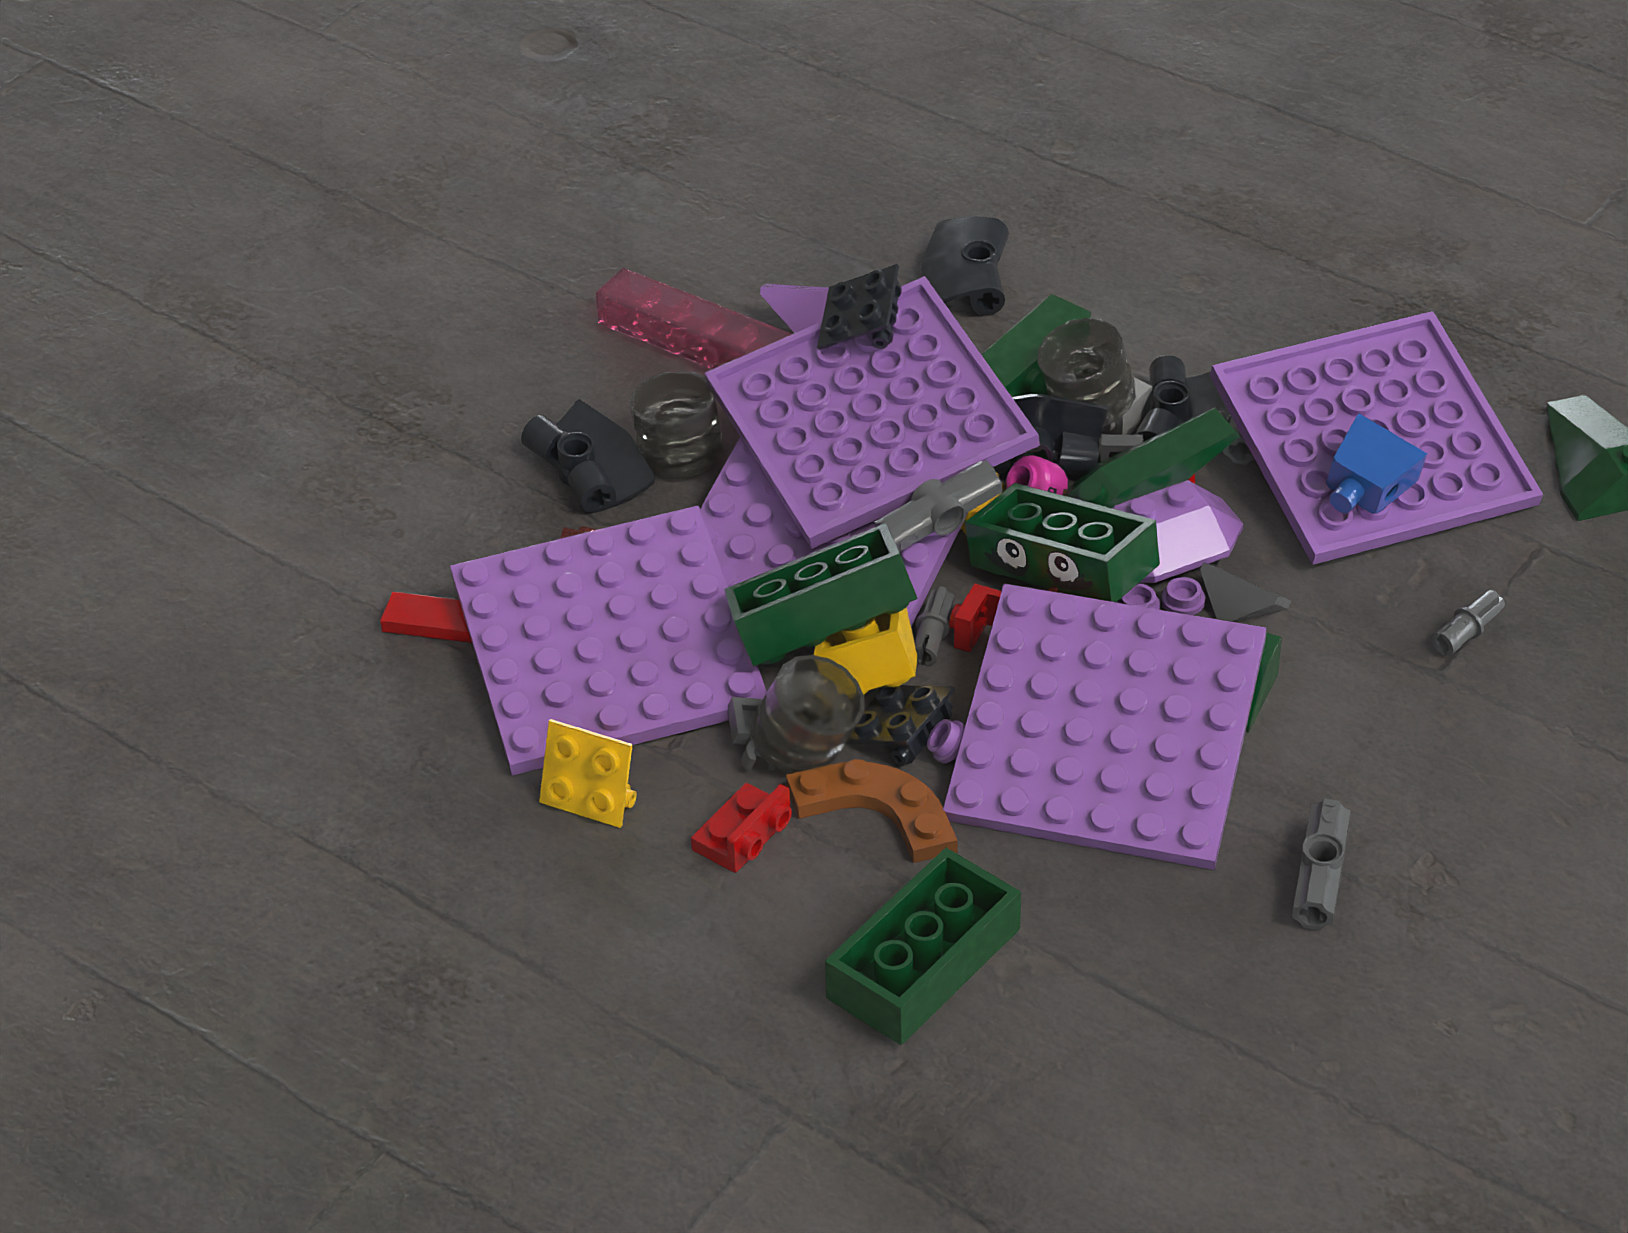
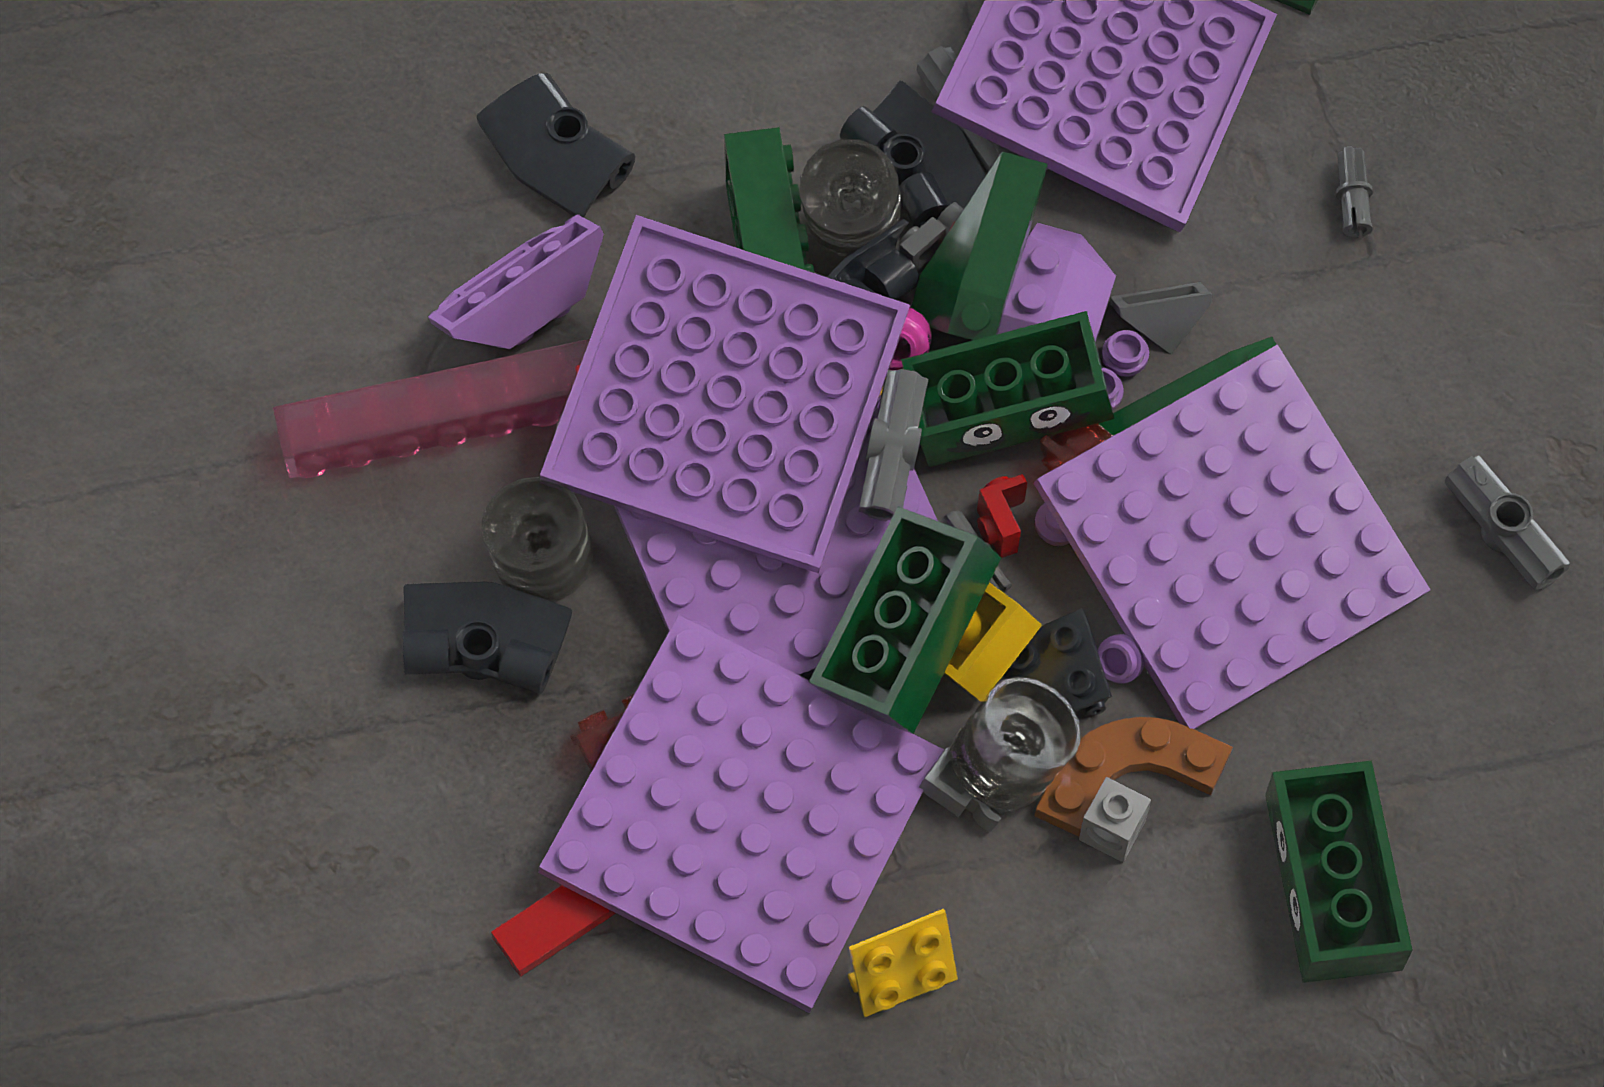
camera: 50 degrees left, 20 degrees up
red bracket [691,782,792,873] -> none
black hinge [817,264,902,350] -> none
blue torso [1326,414,1428,513] -> none
none -> light grey brick [1079,777,1151,863]

